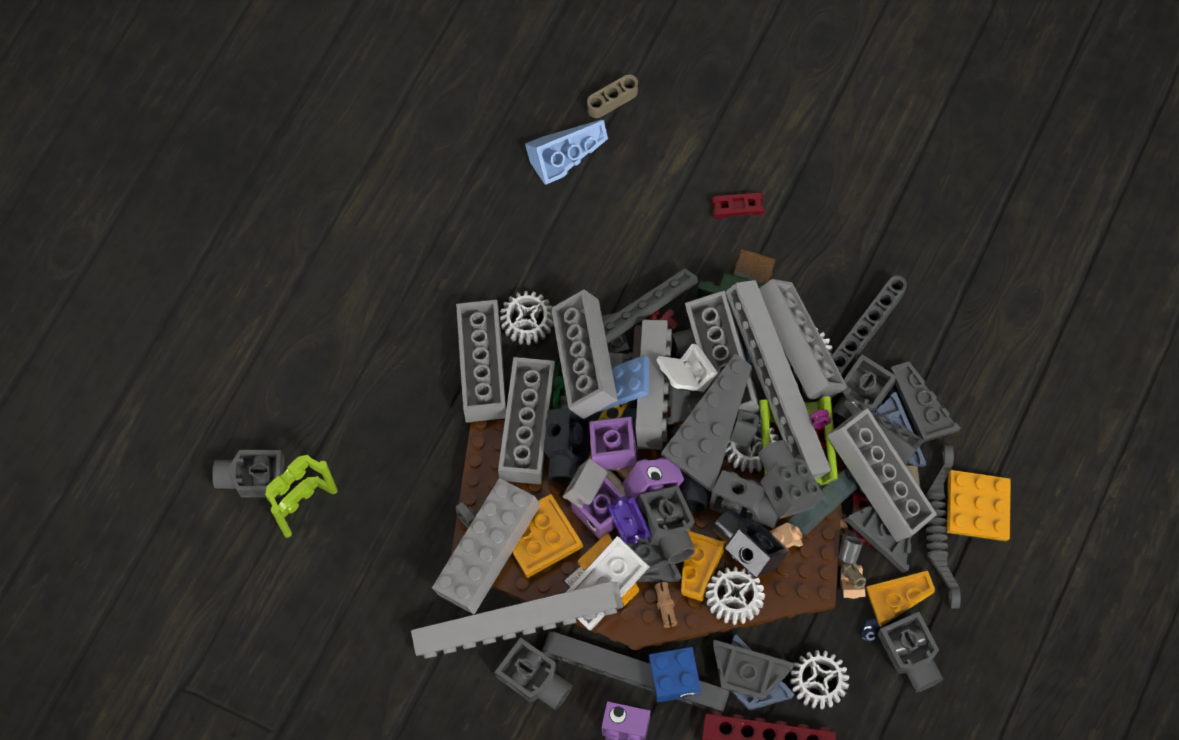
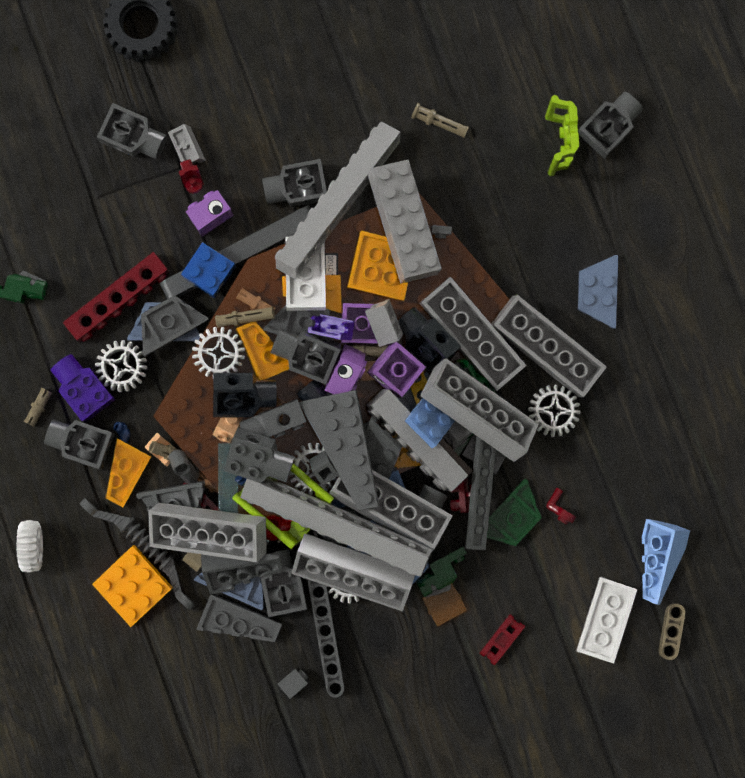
camera: 135 degrees right, 15 degrees up
white bracket [656,344,718,392] -> none
magenta bush [810,410,832,428] -> none
none -> white gear [16,520,43,573]
none -> dark tan pin [24,387,52,427]
none -> dark purple brick [51,354,116,423]
none -> dark tan pin [215,306,275,328]
none -> dark grey brick [278,668,309,699]
none -> dark tan pin [411,103,469,138]
none -> dark green wing [487,479,542,546]
none -> dark red plate [546,488,576,525]
none -> white plate [576,577,637,663]
none -> sand blue wing [578,255,618,329]

